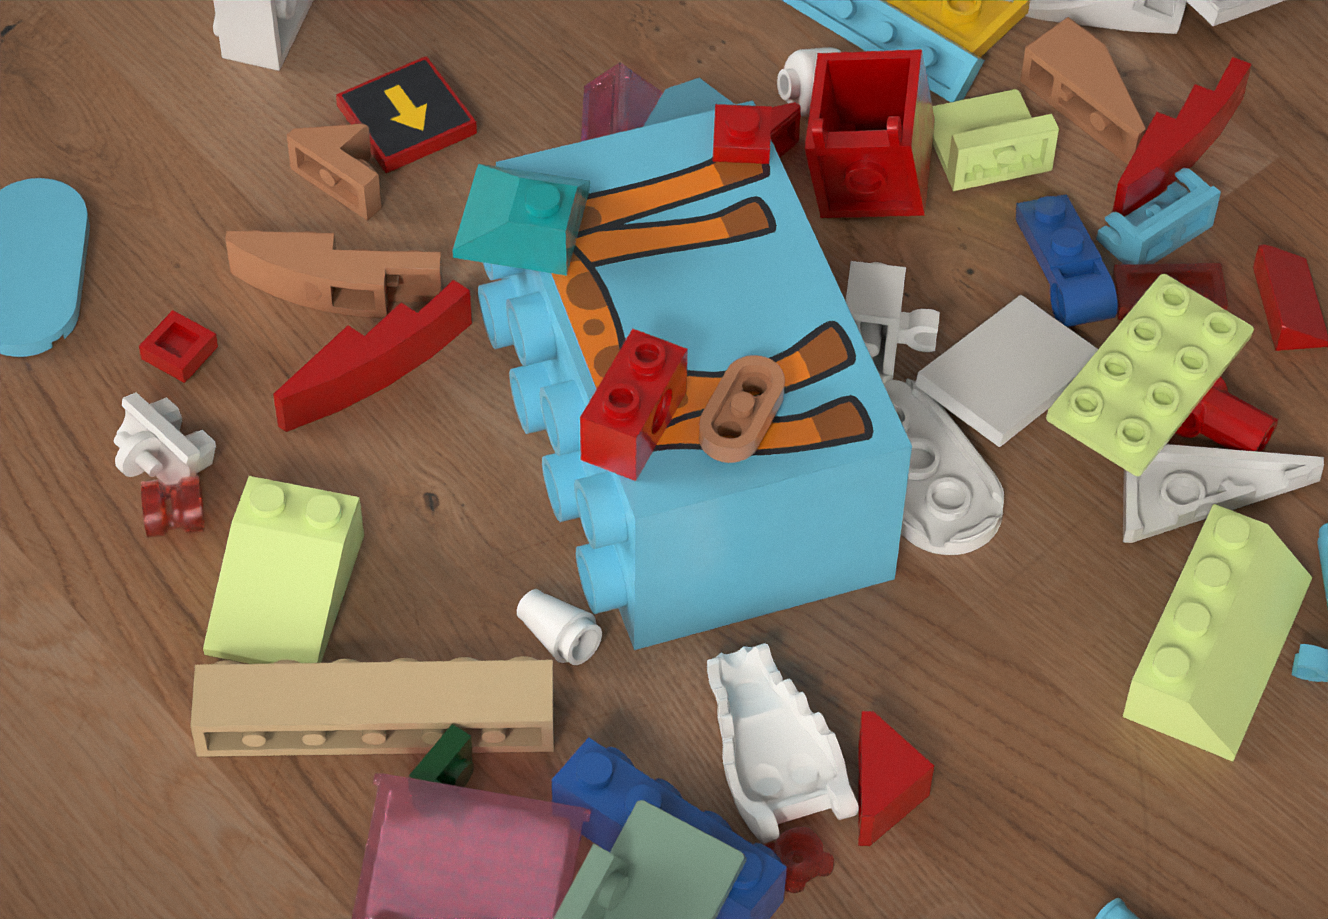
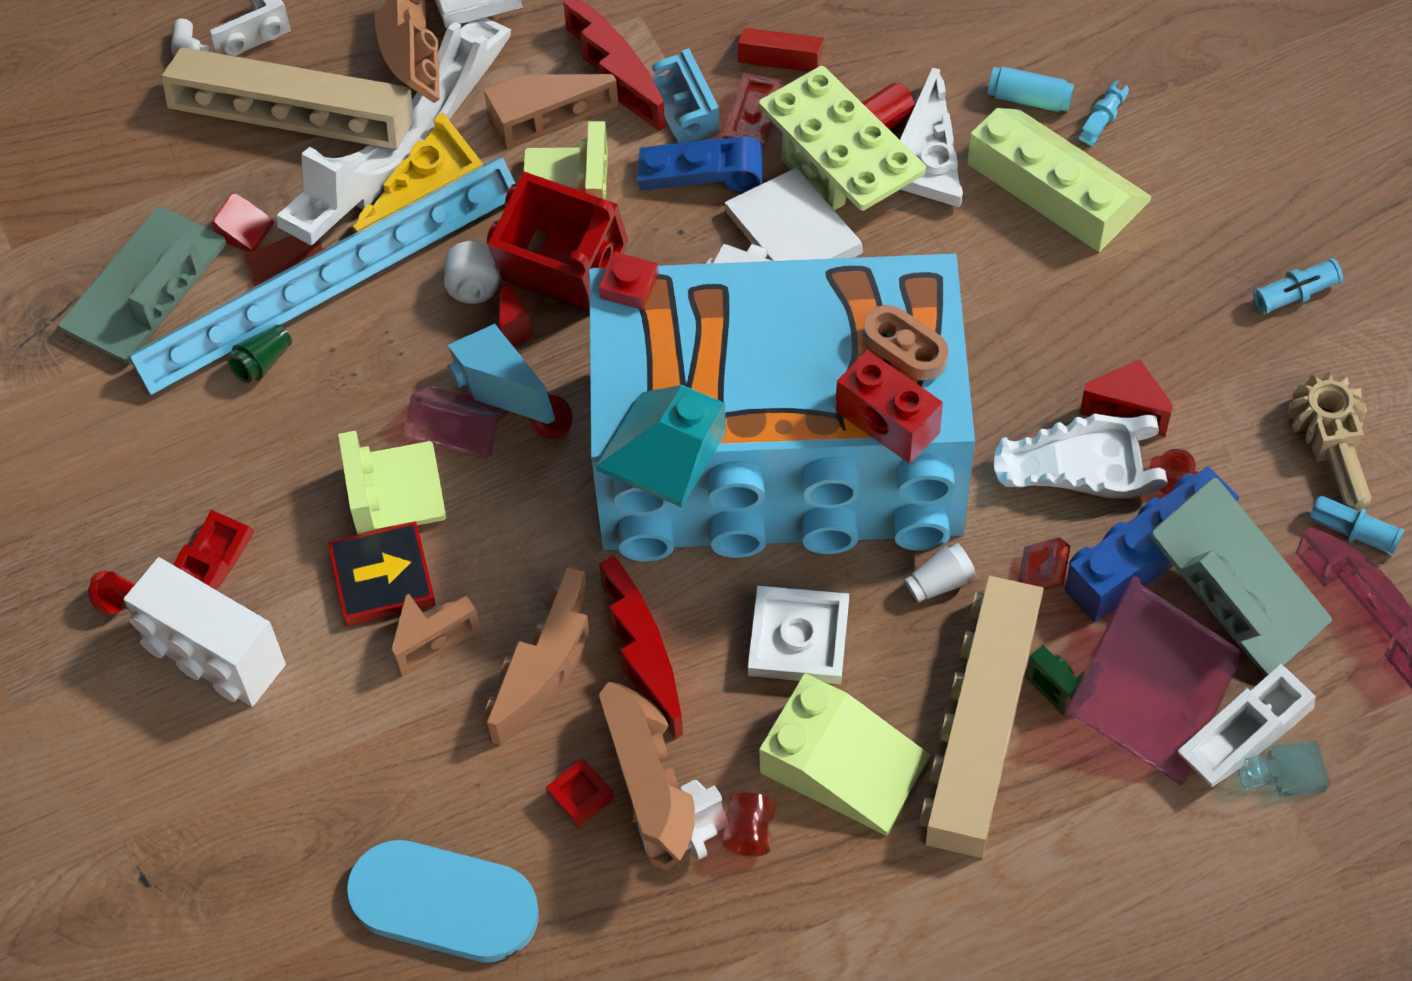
camera: 70 degrees left, 5 degrees up
none -> yellowish green bracket [338,431,446,535]
none -> nougat brick [599,682,695,870]
none -> white plate [748,586,849,685]
none -> clear red plate [1018,537,1071,591]

